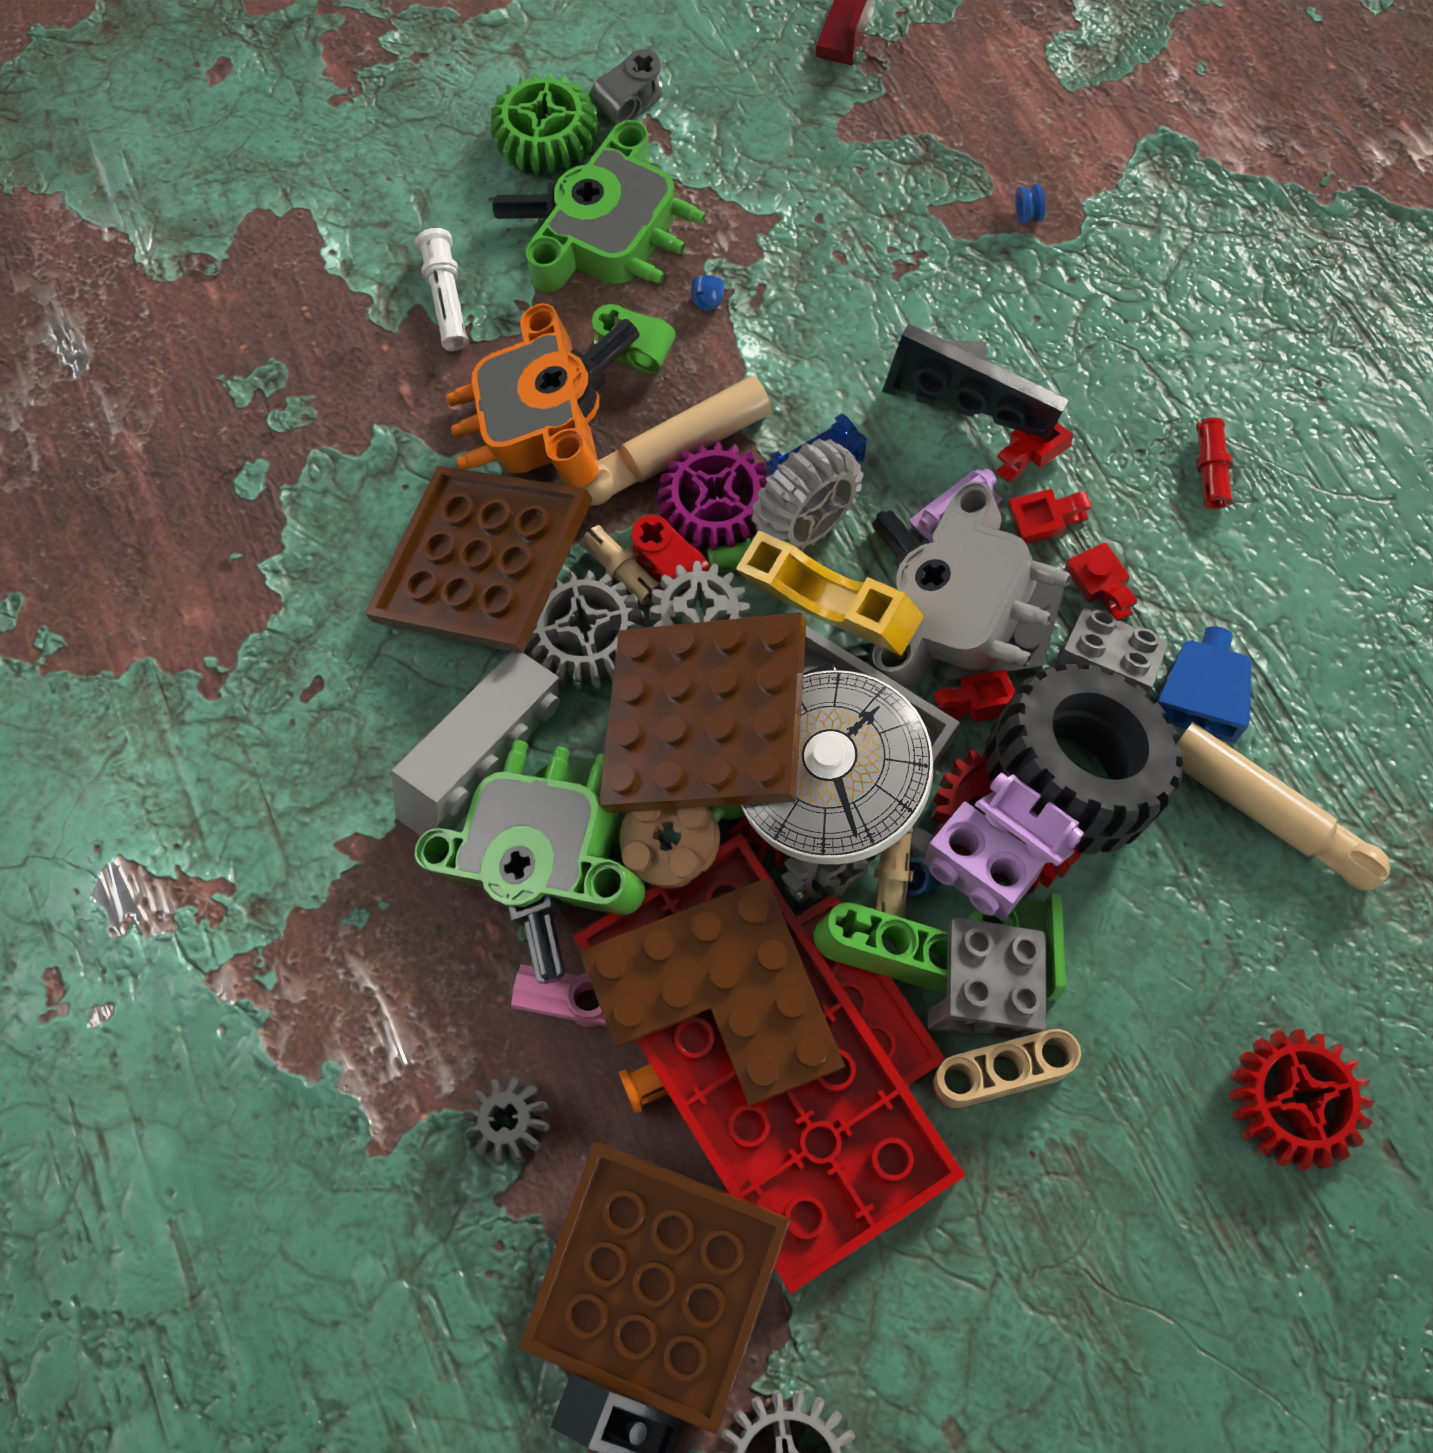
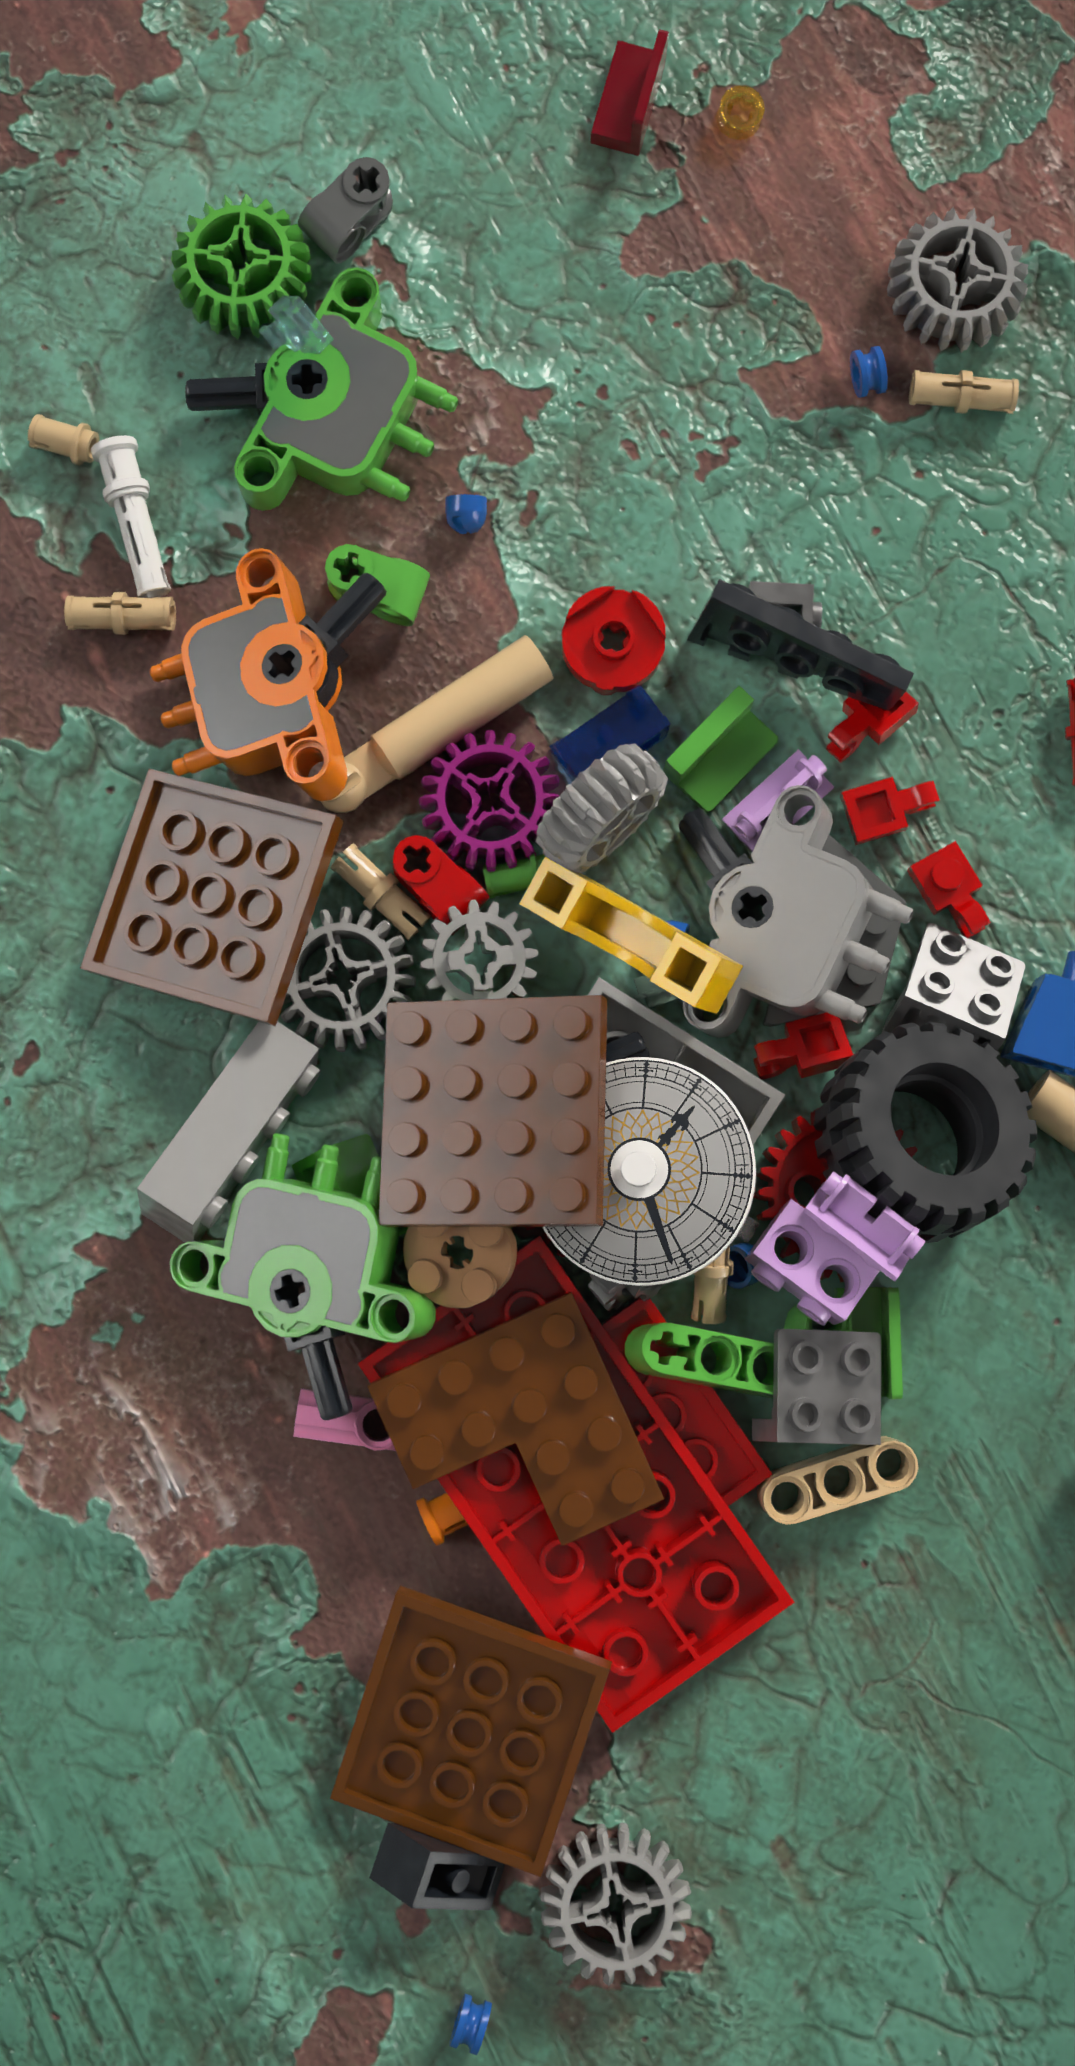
camera: 10 degrees left, 15 degrees up
dark grey gear [463,1077,550,1166] -> none
none -> tan pin [28,414,99,466]
none -> tan pin [64,592,176,635]
none -> clear light blue plate [259,296,334,354]
none -> red plate [562,586,666,695]
none -> bright green panel [663,686,778,813]
none -> clear yellow bush [716,85,765,140]
none -> light grey gear [887,207,1028,353]
none -> tan pin [909,370,1019,414]

